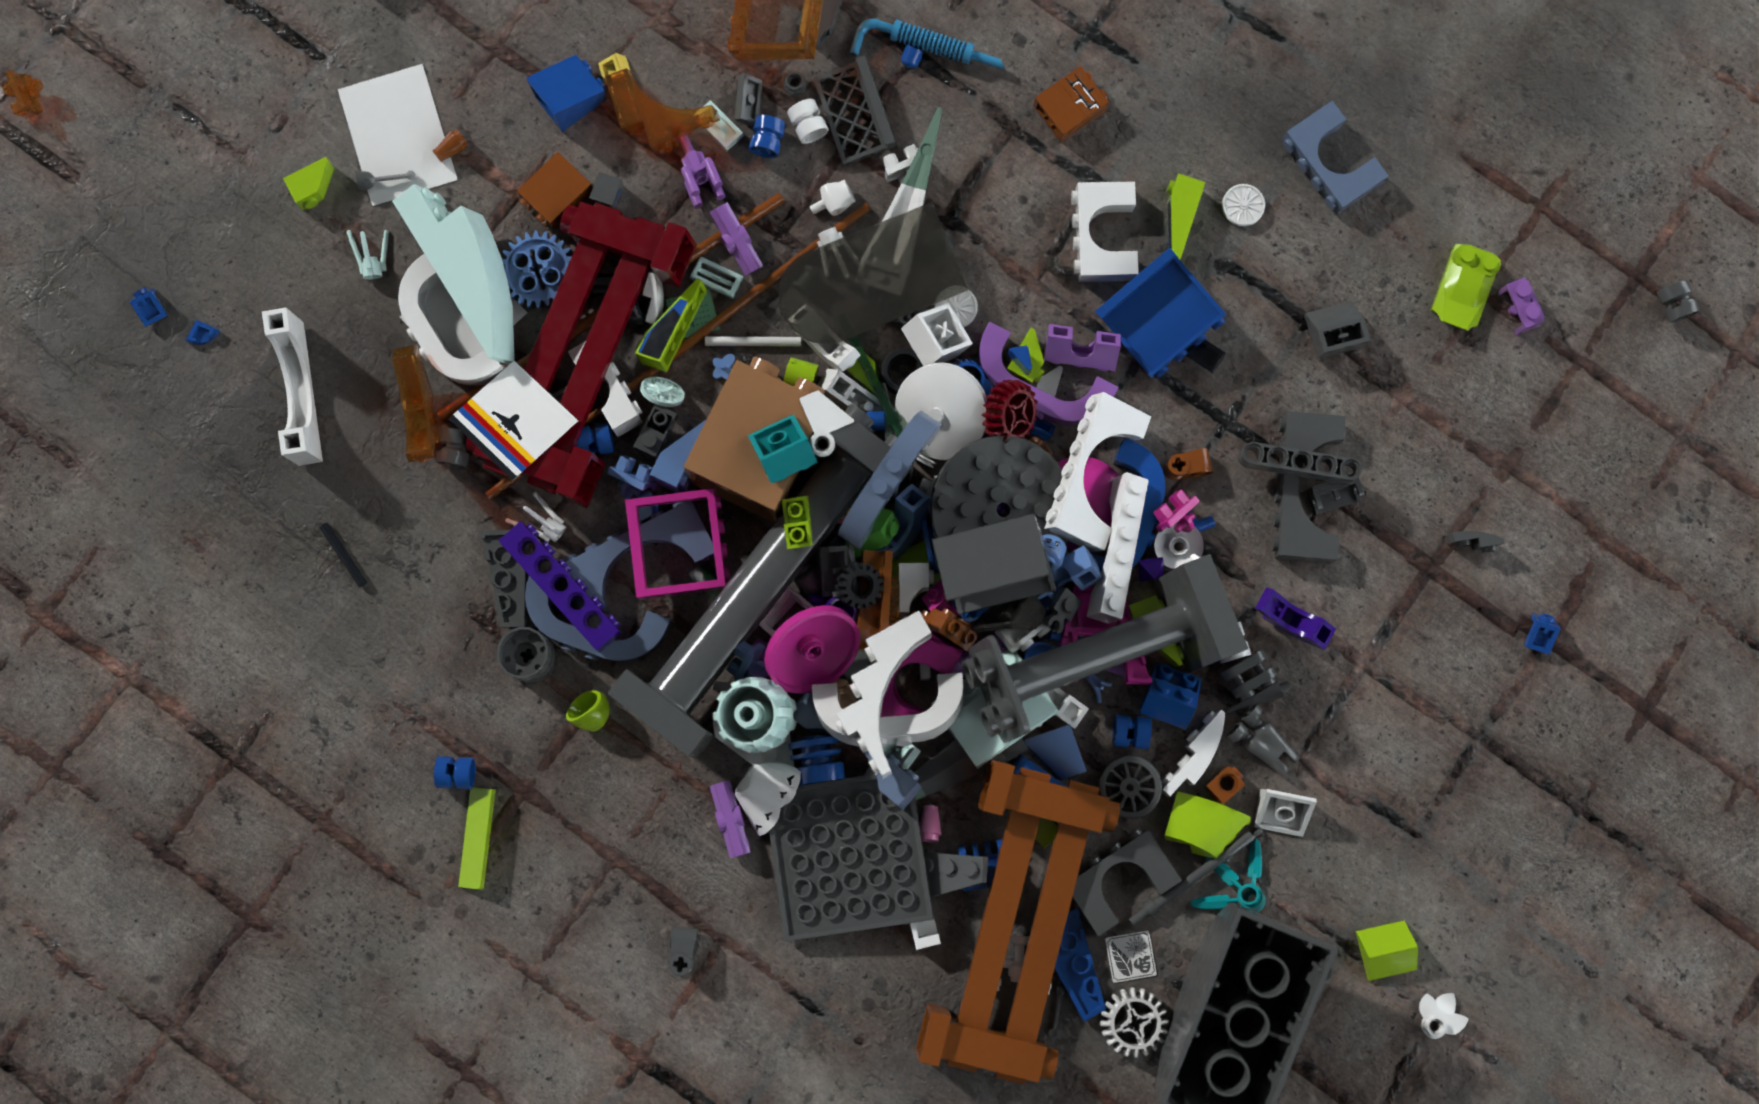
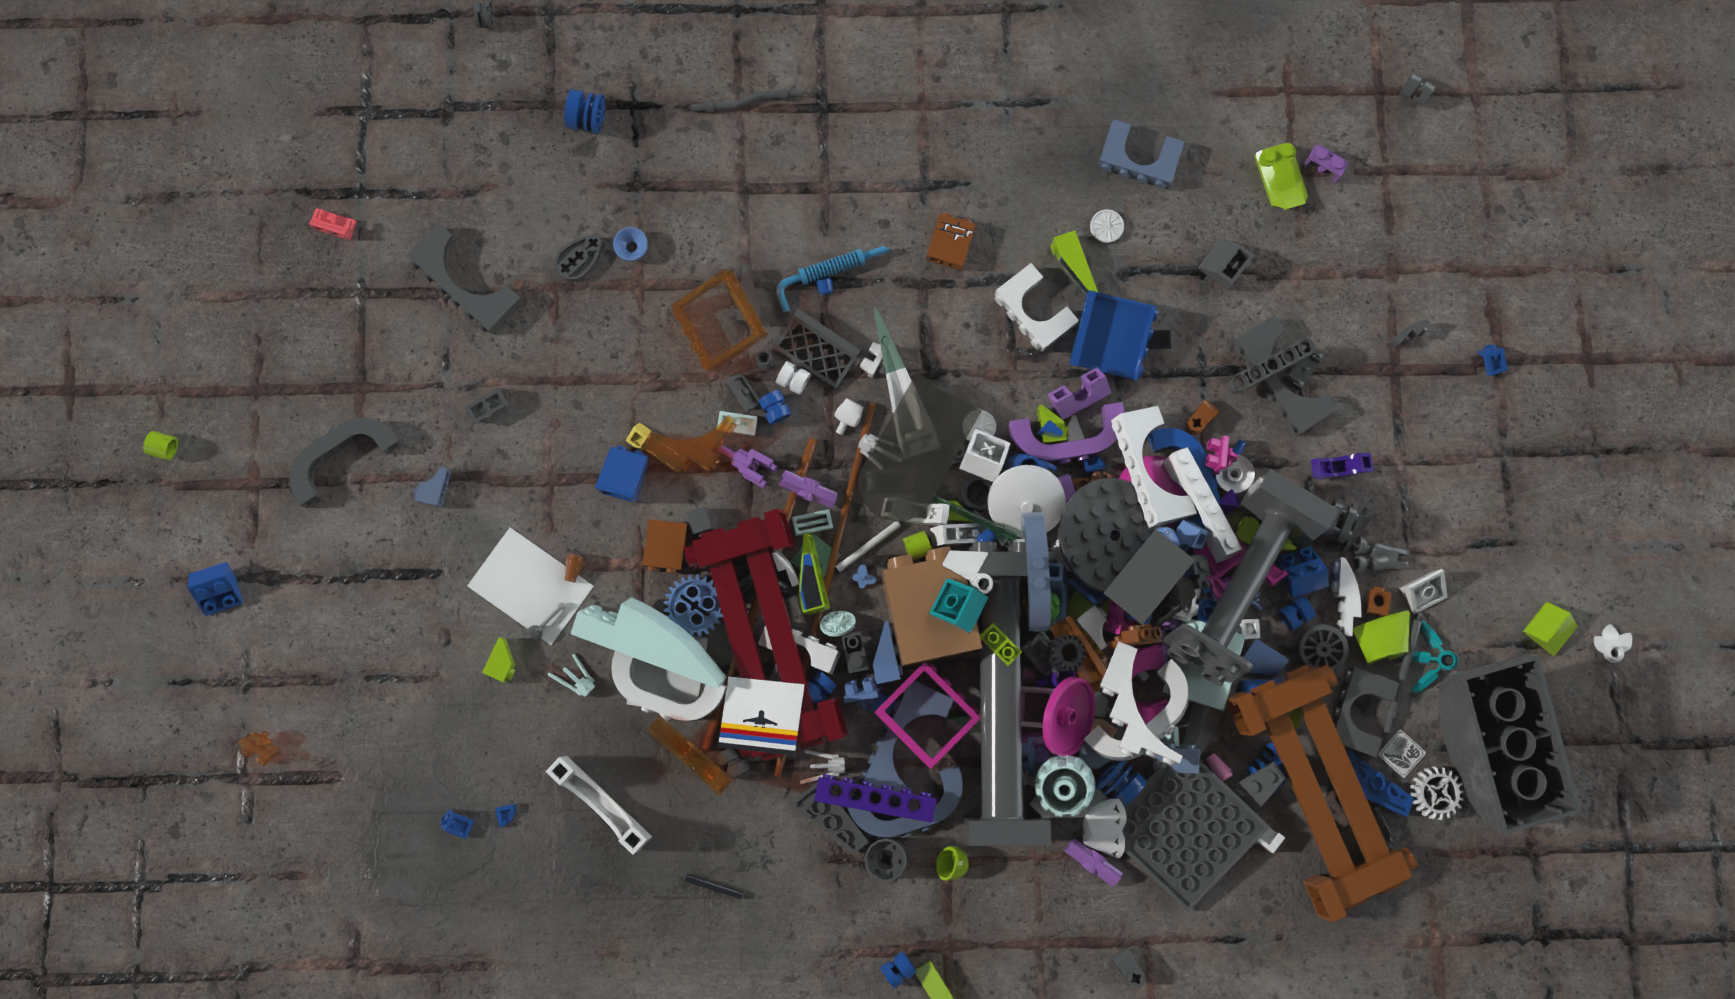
camera: 40 degrees left, 0 degrees up
dark red gear [981,379,1039,442] -> none

